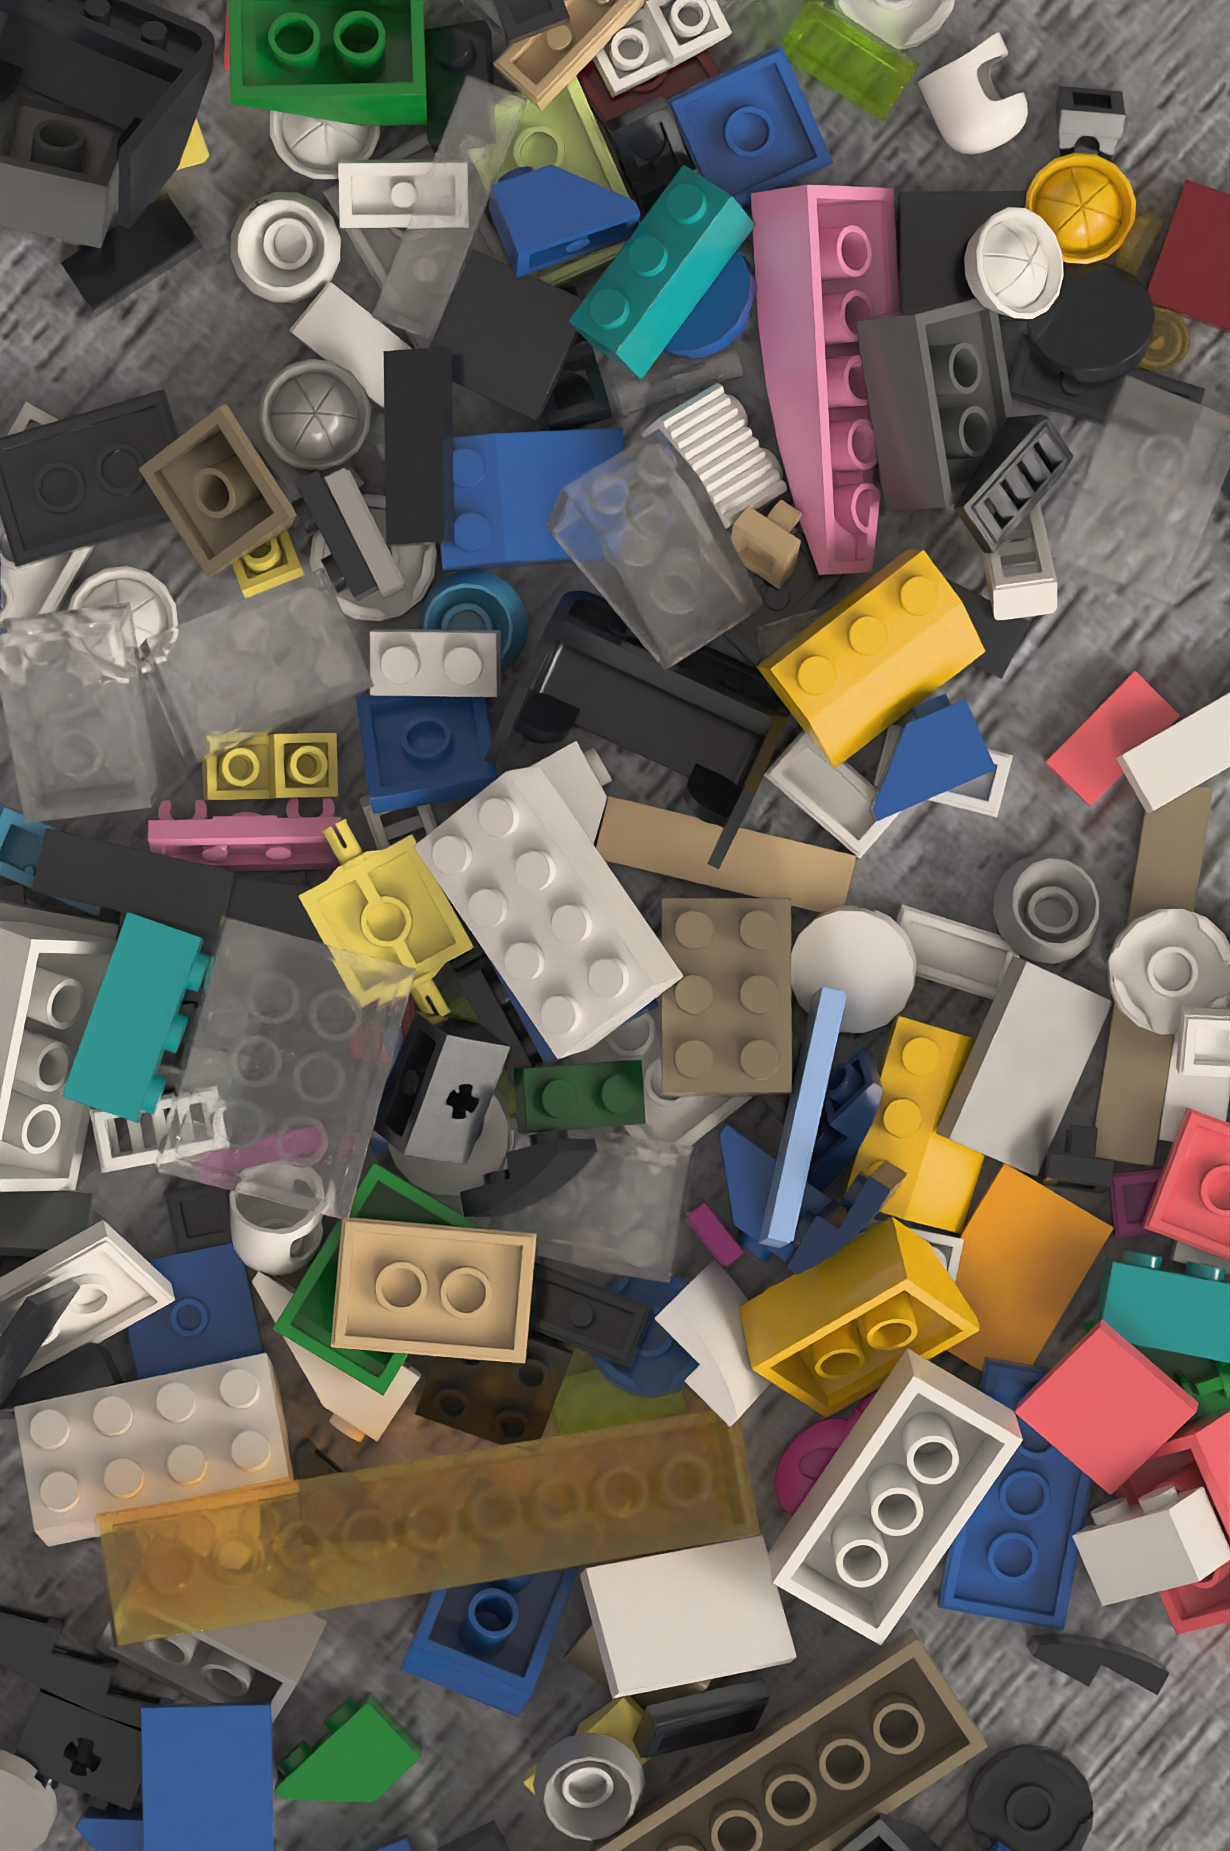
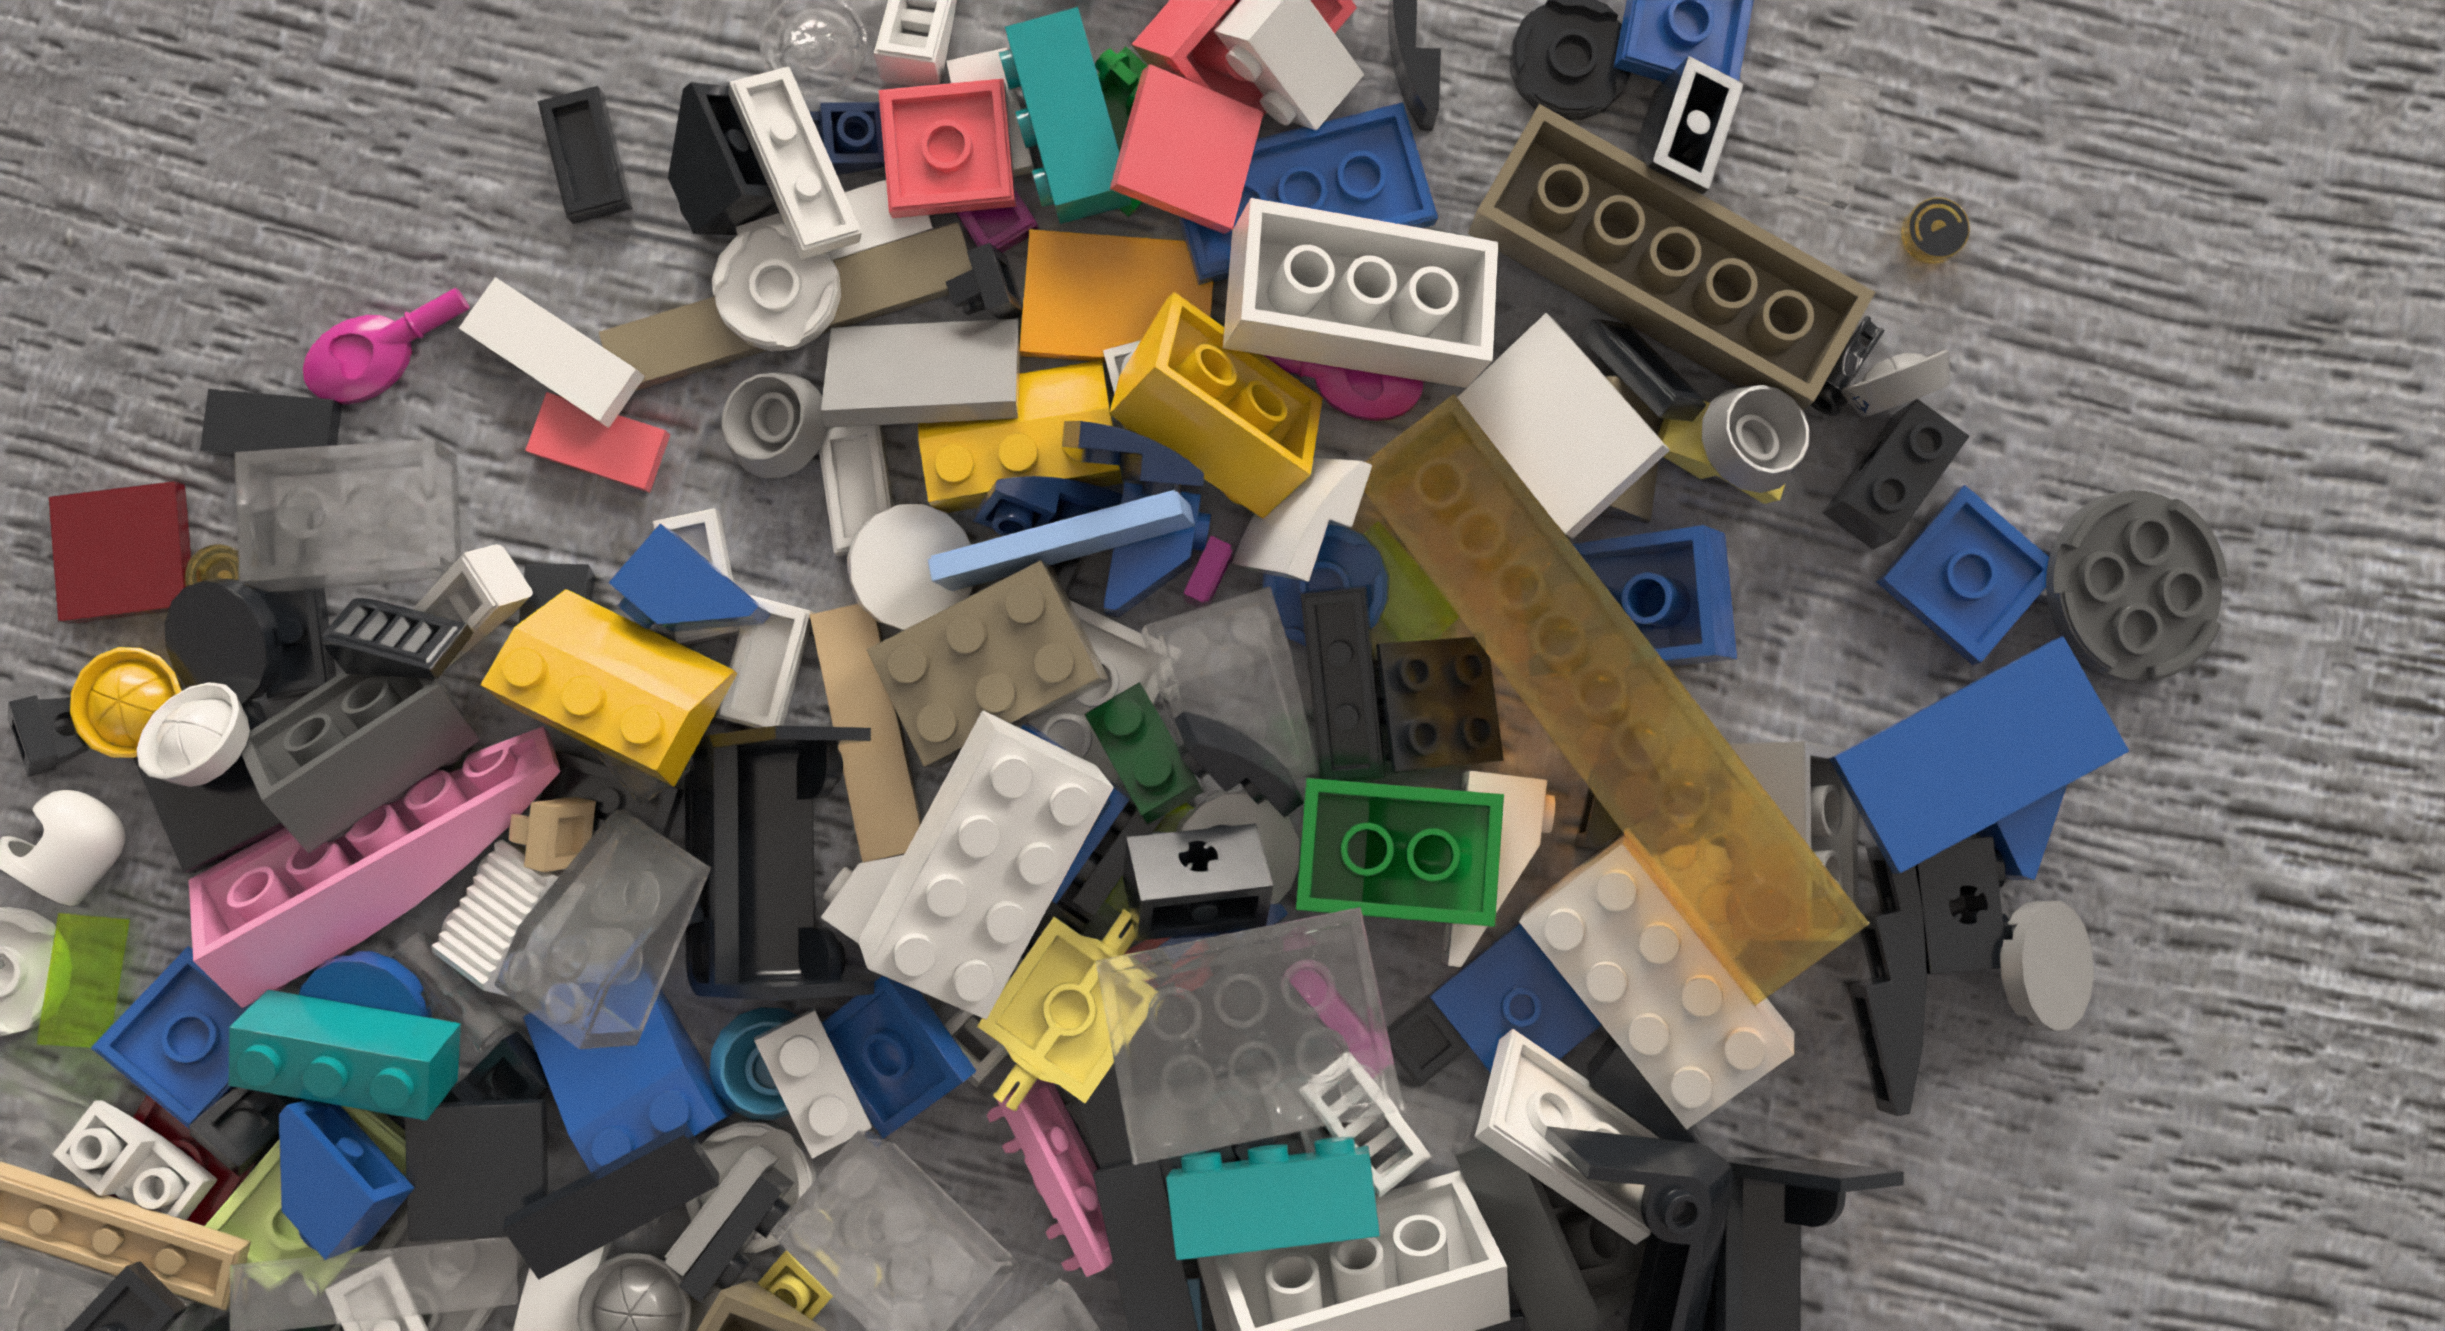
camera: 110 degrees left, 5 degrees down
light yellow slope [201,733,339,801] -> none
white helmet [229,1159,326,1276] -> none
green slope [274,1692,422,1802] -> none
tan tile [331,1216,537,1363] -> none
clear yellow tile [1115,210,1166,277] -> none

